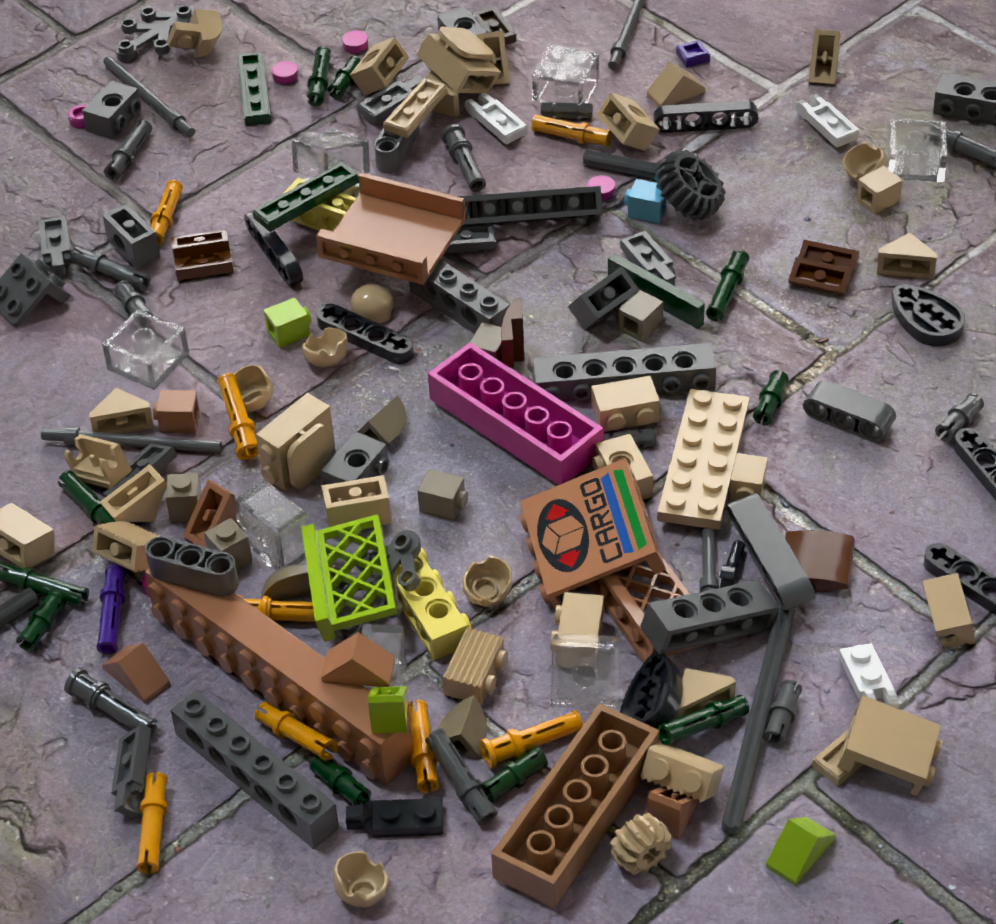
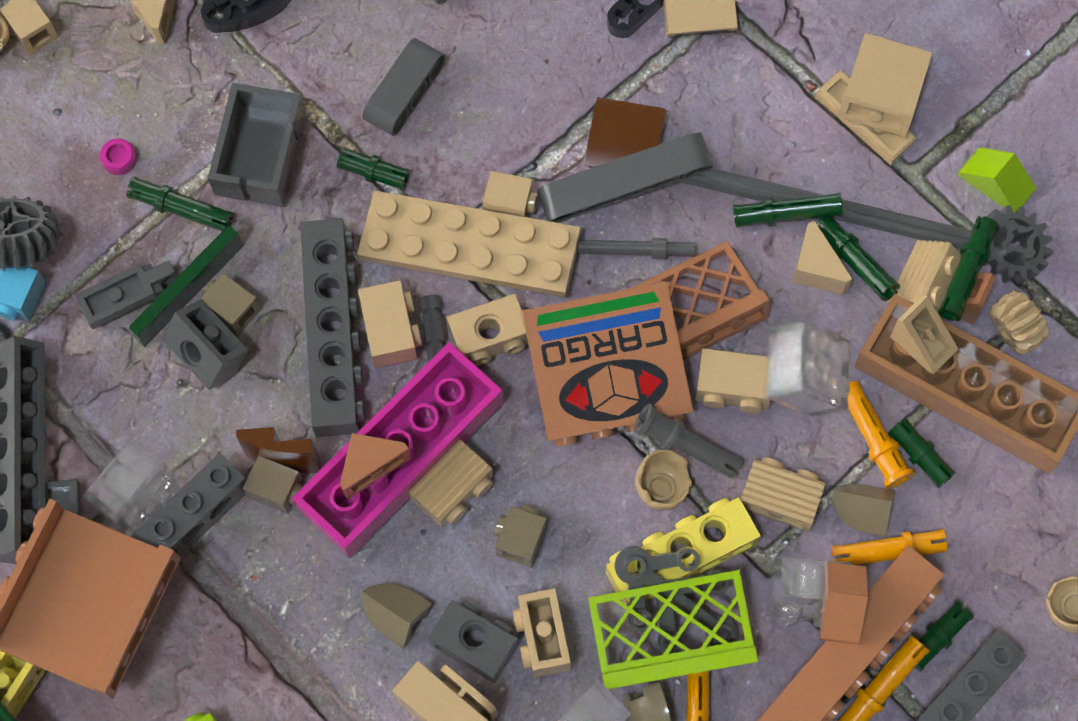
camera: 90 degrees left, 25 degrees up
tan hair [302,327,347,368] -> none
black beam [316,304,414,364] -> none
black hinge [346,798,443,838] -> none
tan hair [350,284,394,324] -> none
lime slope [368,686,408,733] -> none
dark grey pin [425,728,498,825] -> none
black piece [620,652,683,729] -> none
dark grey brick [640,580,779,655] -> none
black piece [719,540,745,588] -> none
dark grey pin [763,679,802,746] -> none
reddish brown slope [788,240,860,296] -> none
white hinge [839,643,899,708] -> none
none -> clear brick [82,438,179,536]
none -> dark pink tile [100,138,137,175]
none -> dark grey piece [207,83,306,207]
none -> nougat slope [340,433,411,500]
none -> tan brick [408,440,493,528]
none -> dark grey pin [634,403,743,479]
none -> dark green pin [733,192,843,228]
none -> tan slope [890,295,958,374]
none -> dark green pin [938,216,999,321]
none -> dark grey gear [981,205,1053,284]

